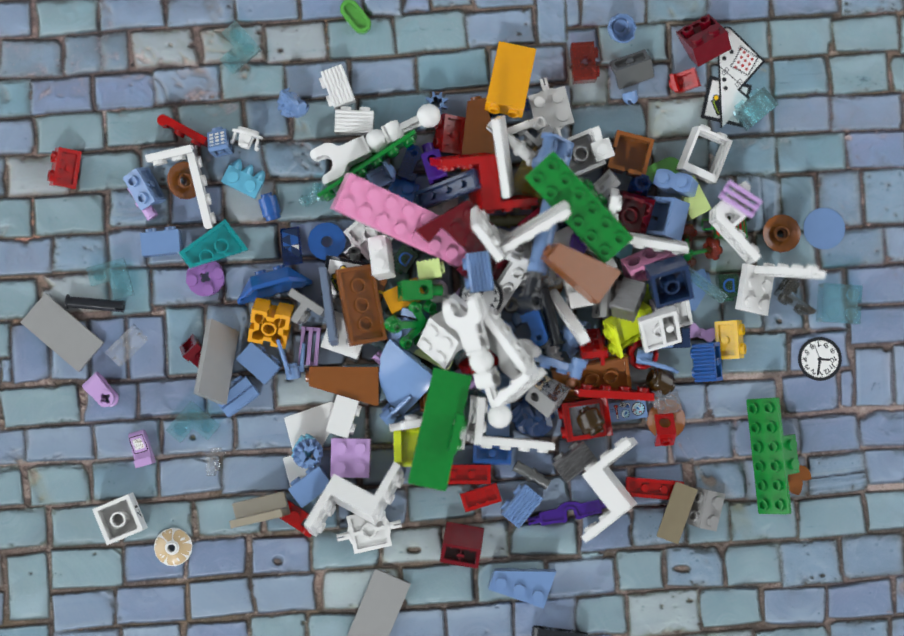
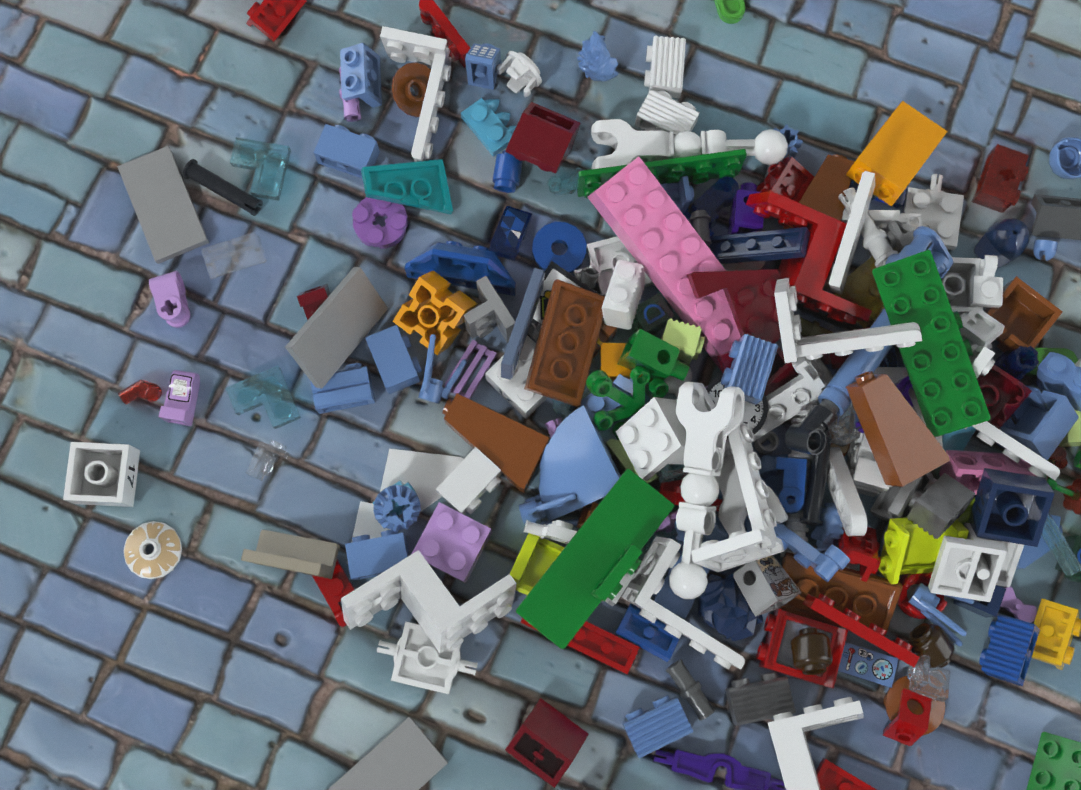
camera: 25 degrees right, 10 degrees down
red plate [460,482,502,512] -> none
none -> clear red arm [118,380,162,404]
none -> dark red slope [505,102,581,174]
none -> dark grey pin [689,210,712,246]
none -> white bracket [959,307,1005,347]
none -> dark blue cap [974,218,1030,269]

